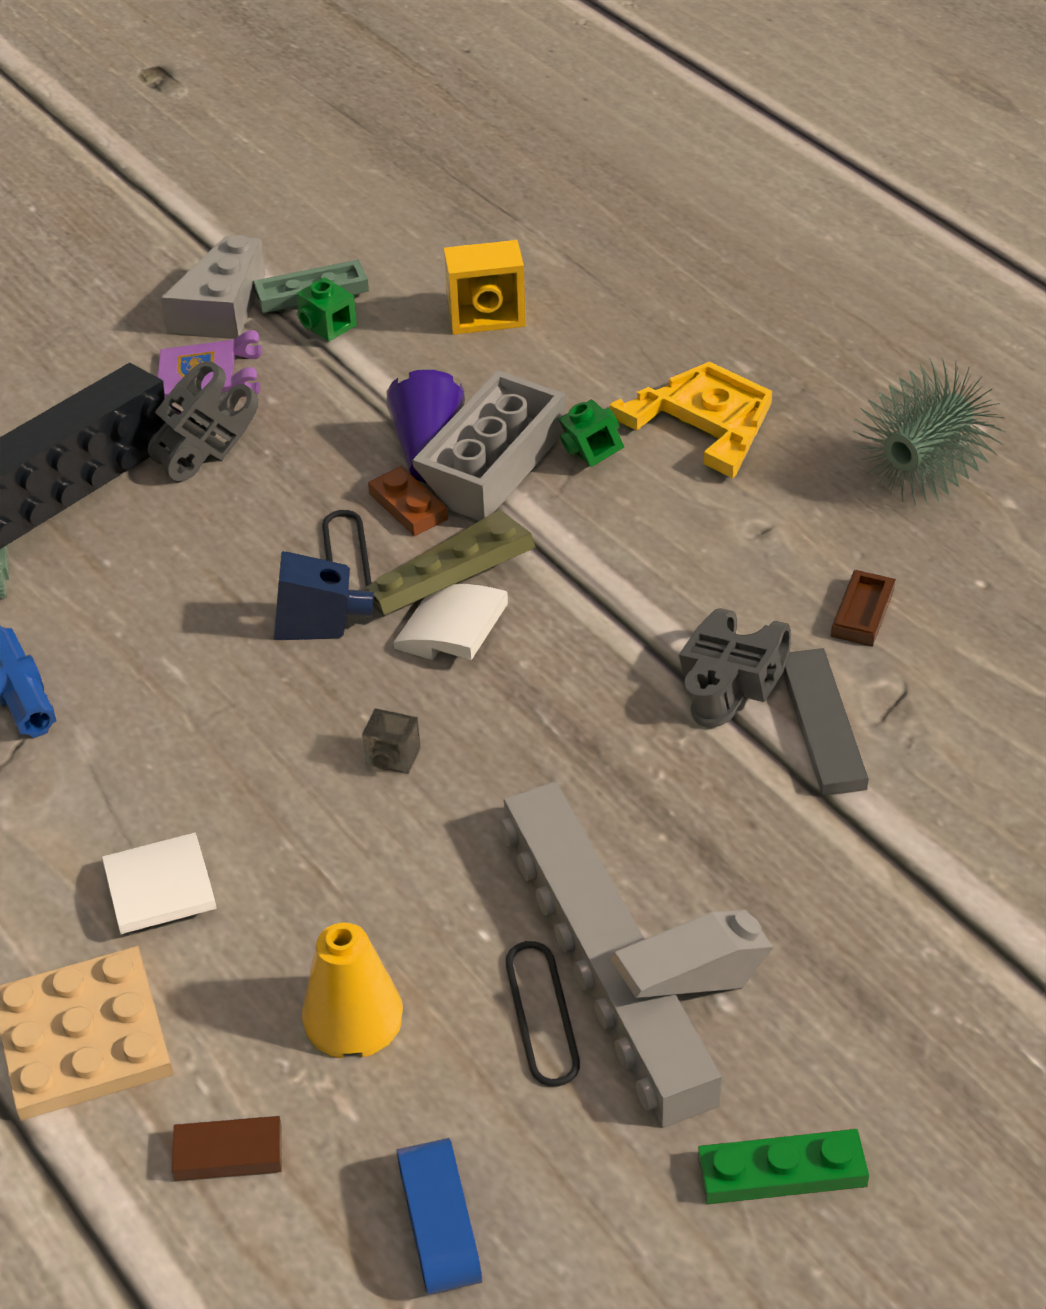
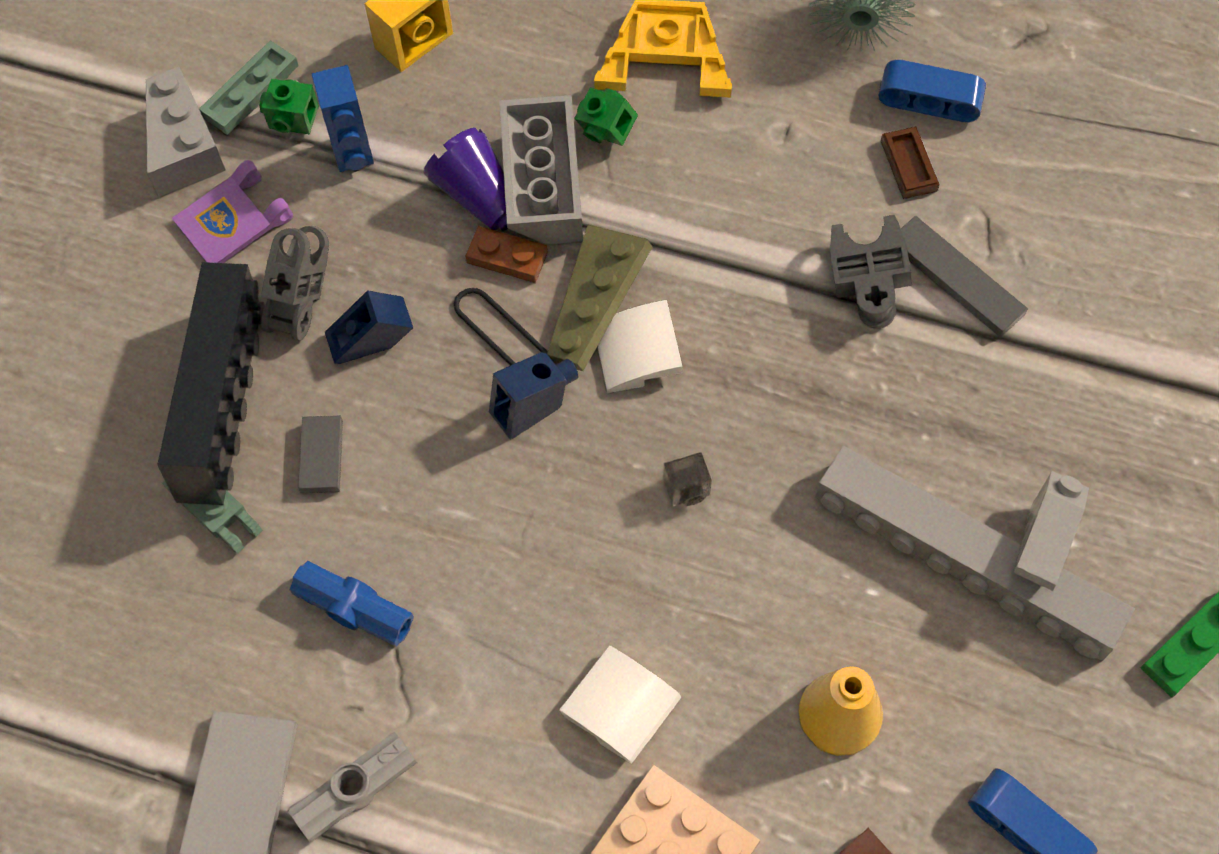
camera: 35 degrees left, 20 degrees up
black piece [506,941,580,1086] -> none
none -> dark grey tile [298,415,343,493]
none -> blue brick [311,65,374,172]
none -> dark blue slope [325,290,413,364]
none -> blue beam [878,60,986,122]

